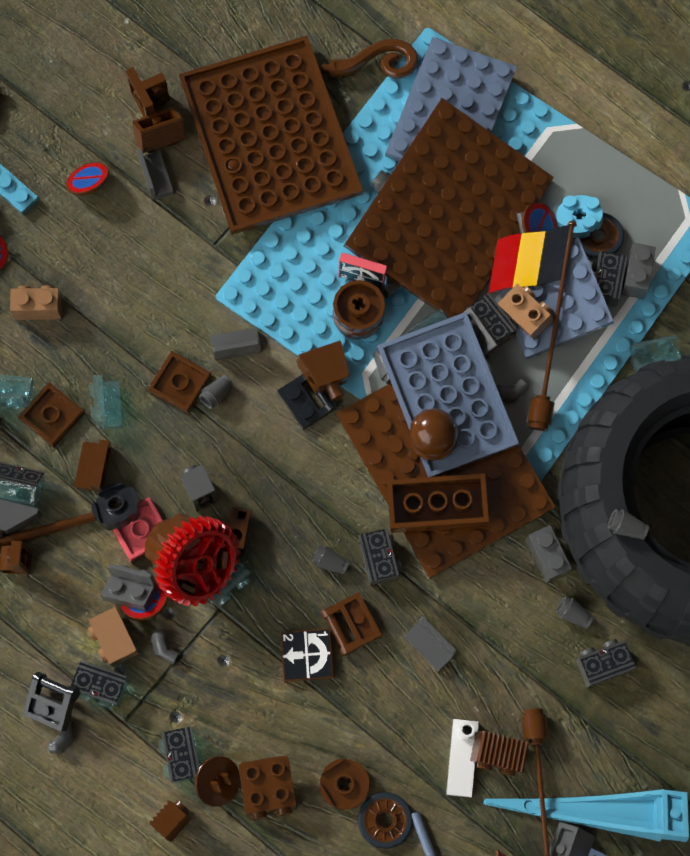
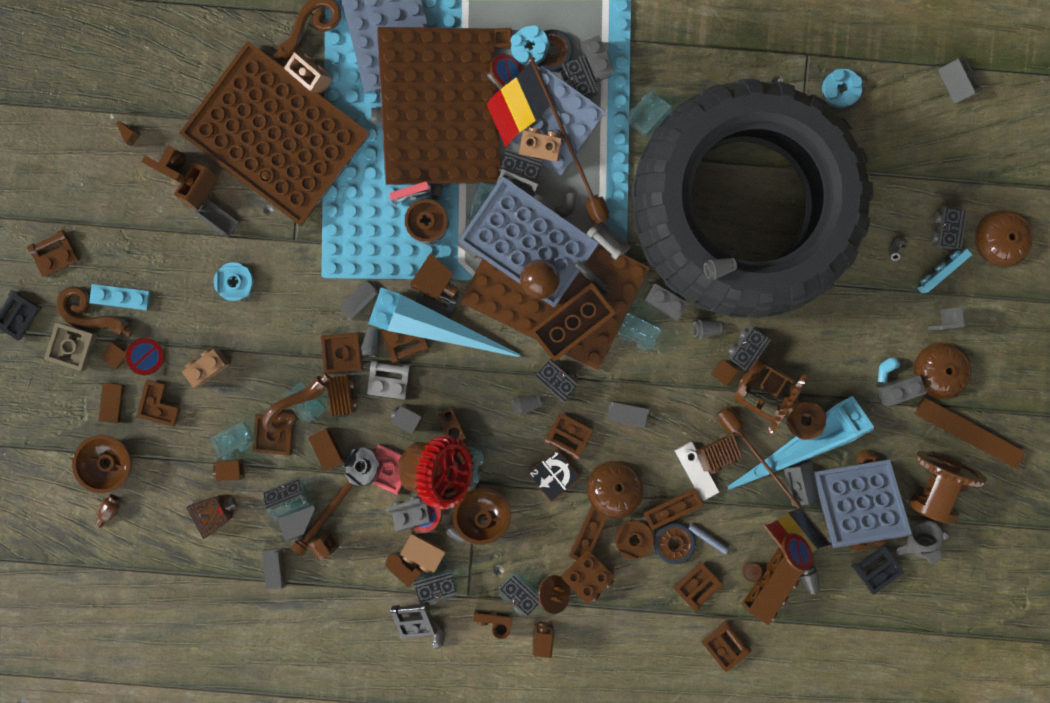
camera: 30 degrees left, 15 degrees up
piece [66,162,110,196] -> none
none -> reddish brown slope [116,121,140,147]
none -> medium azure plate [214,262,254,301]
none -> reddish brown plant [262,373,331,433]
none -> medium nougat brick [284,52,333,95]
none -> reddish brown brick [326,374,358,416]
none -> light grey plate [367,360,410,400]
none -> medium azure plate [368,288,521,357]
none -> reddish brown plate [381,330,429,364]
none -> reddish brown leg [385,552,422,588]
none -> reddish brown hat [453,488,511,545]
none -> reddish brown plate [473,609,513,640]
none -> reddish brown tile [493,28,512,49]
none -> reddish brown plate [568,505,607,560]
none -> dark grey piece [573,259,611,294]
none -> light grey plate [587,222,631,260]
none -> reddish brown hat [587,461,644,518]
none -> clear light blue brick [617,312,662,352]
none -> reddish brown plate [643,488,704,530]
none -> reddish brown tile [711,360,738,386]
none -> reddish brown piece [734,359,810,436]
none -> reddish brown plate [787,402,826,440]

